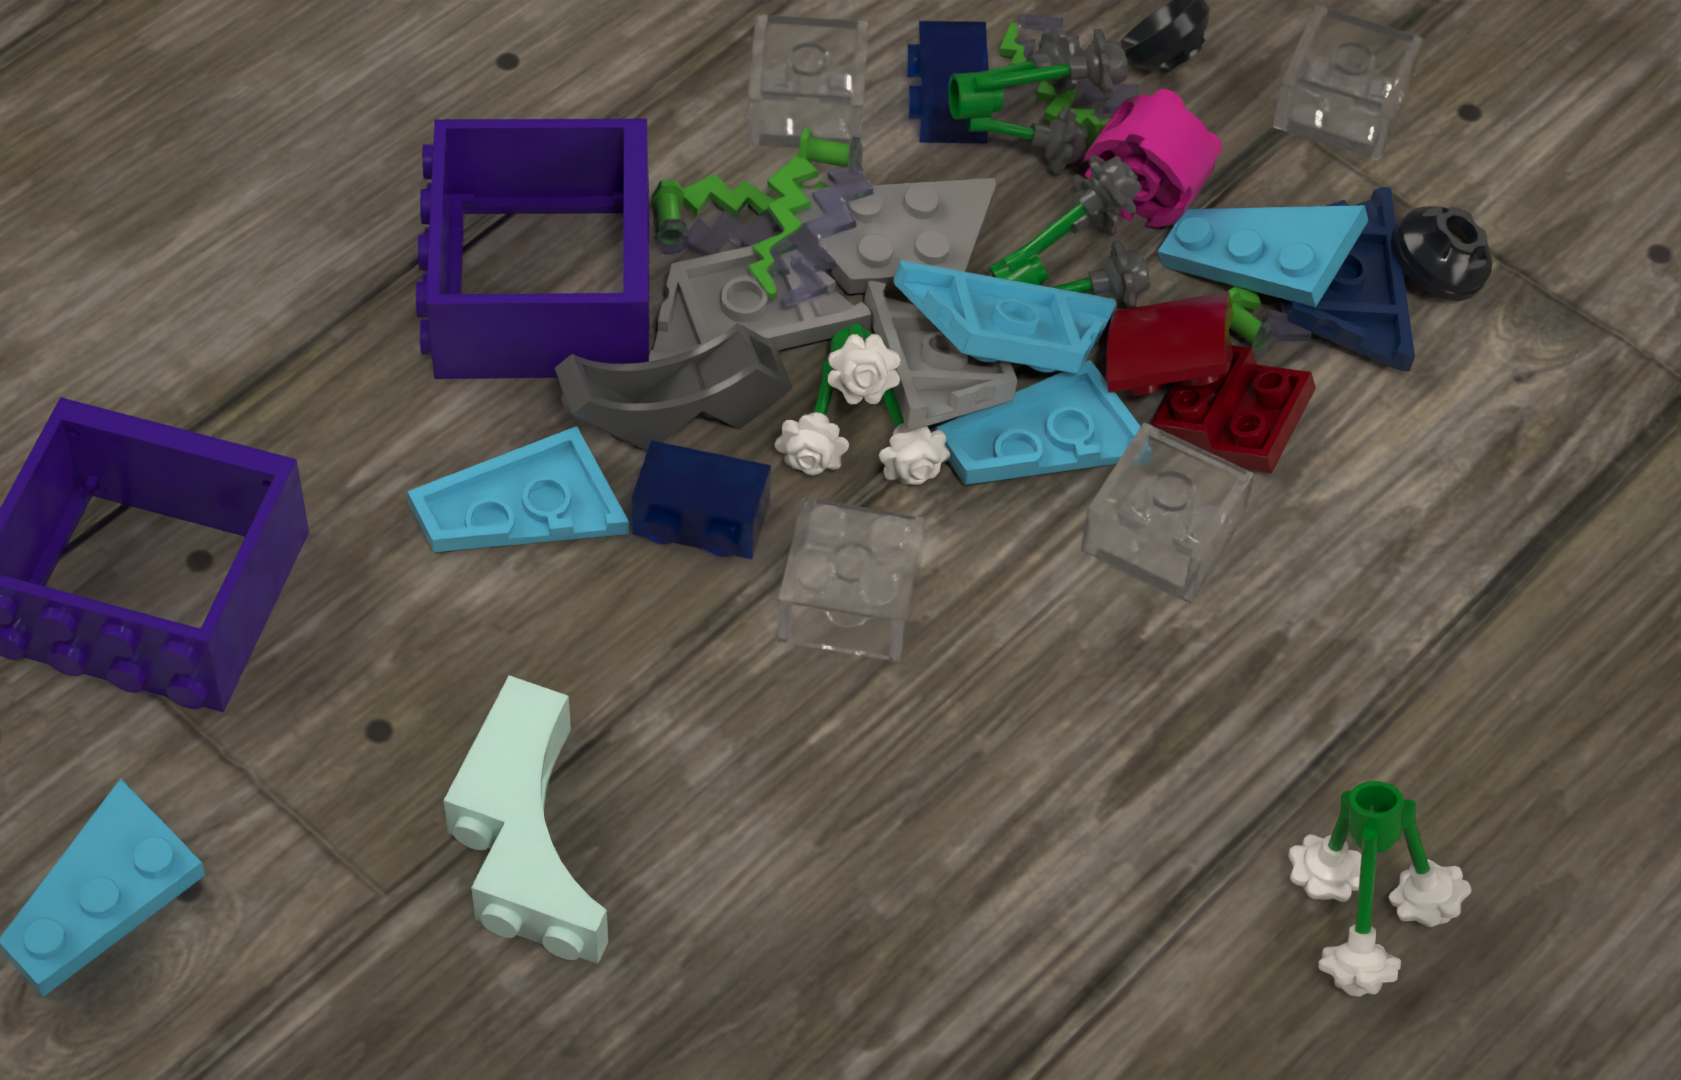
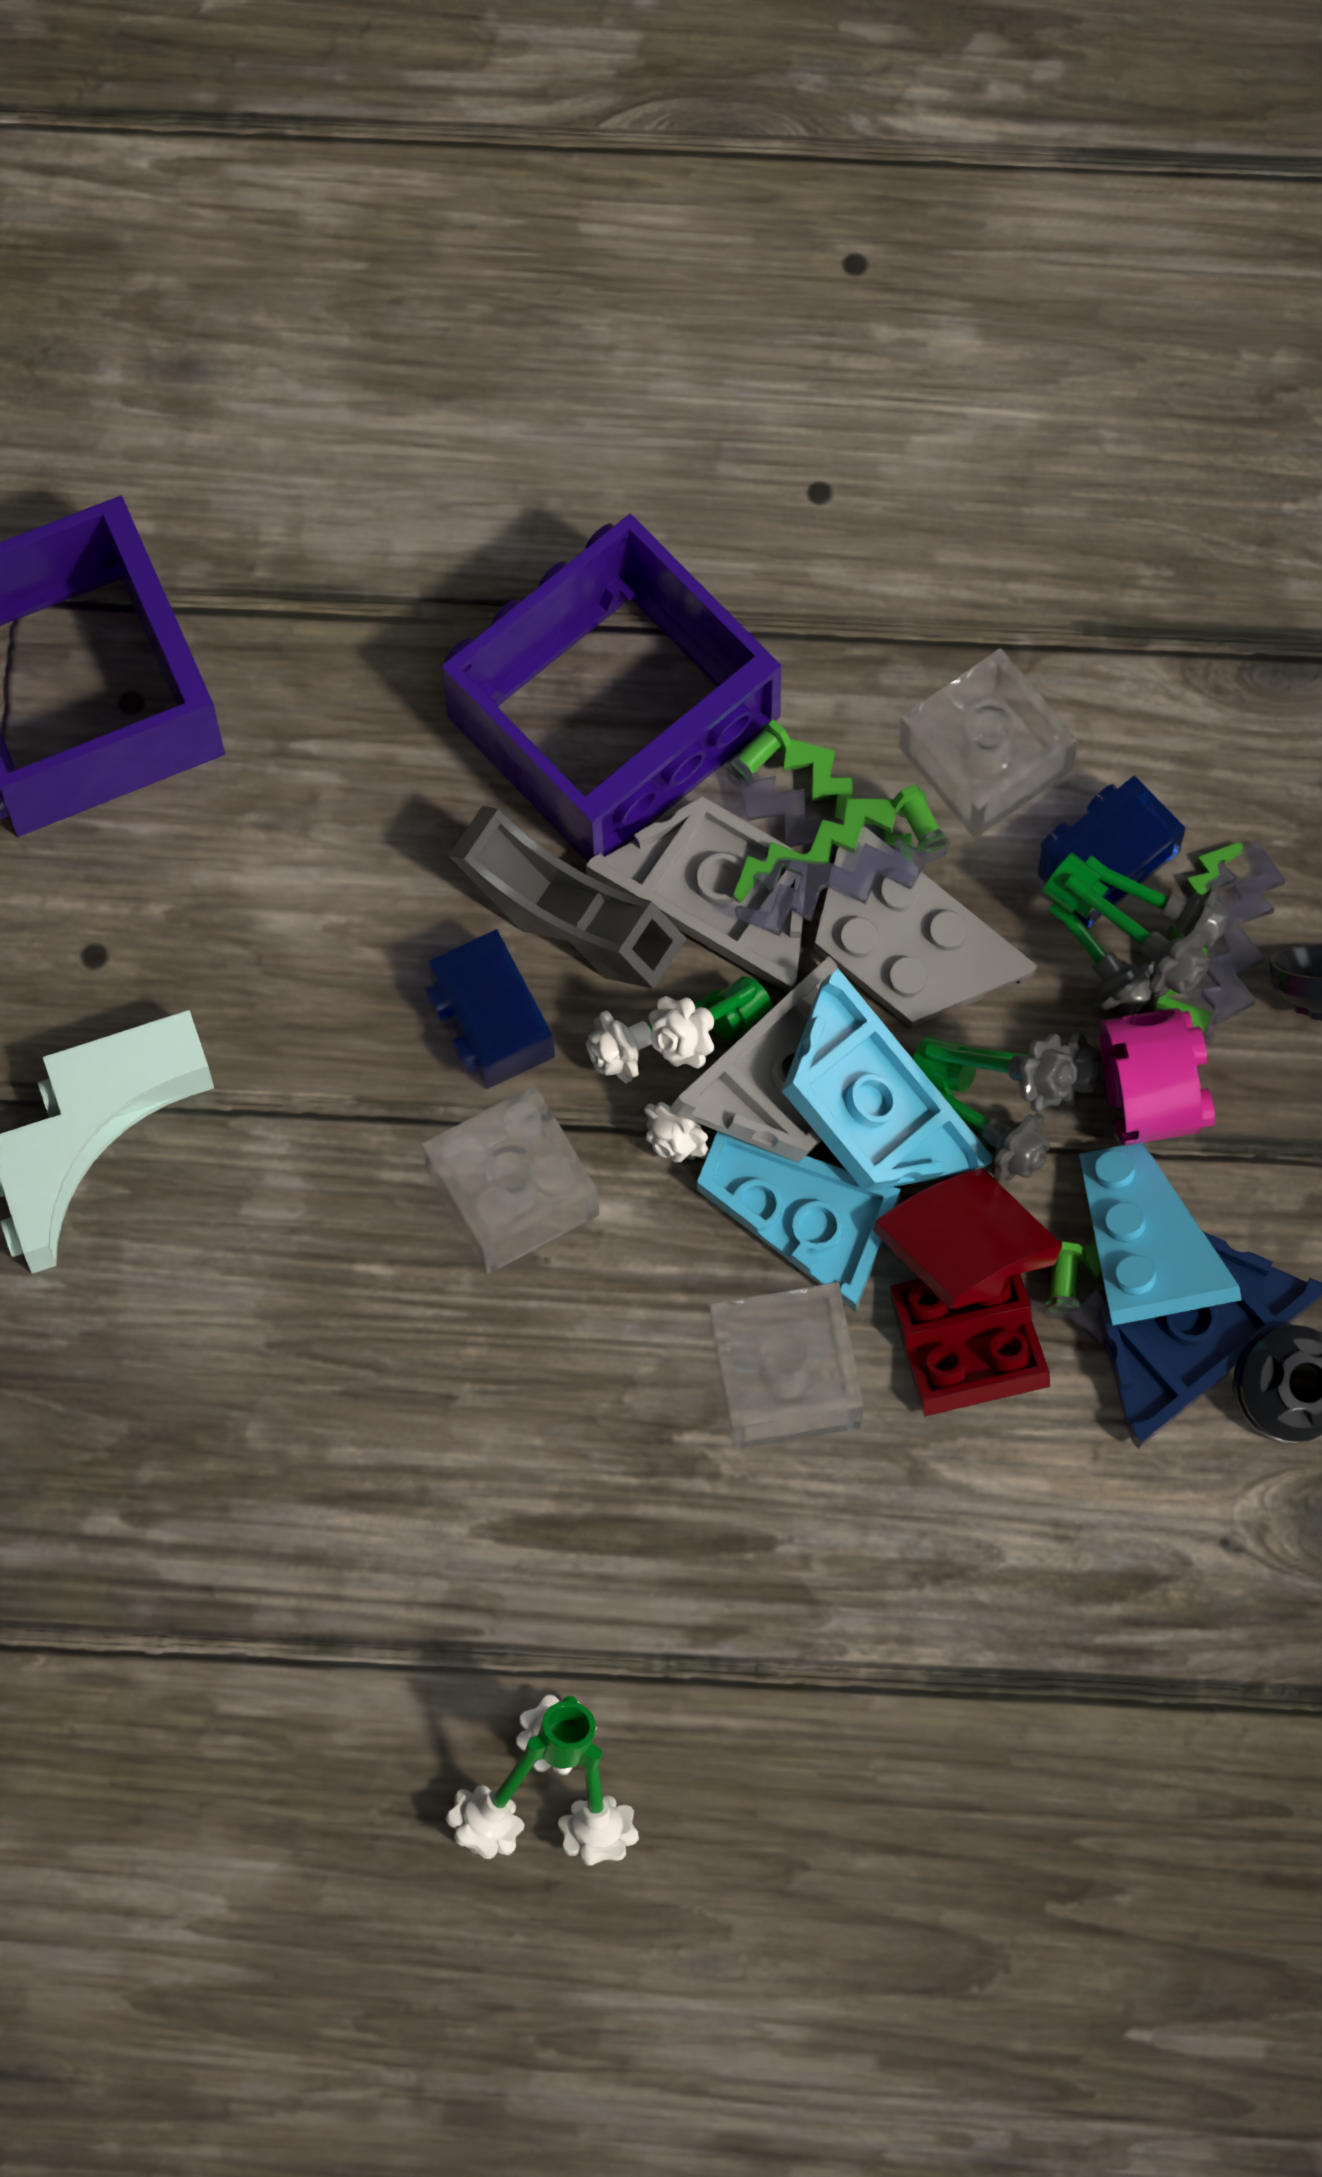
camera: 55 degrees right, 15 degrees up
medium azure wing [407,426,629,553] -> none

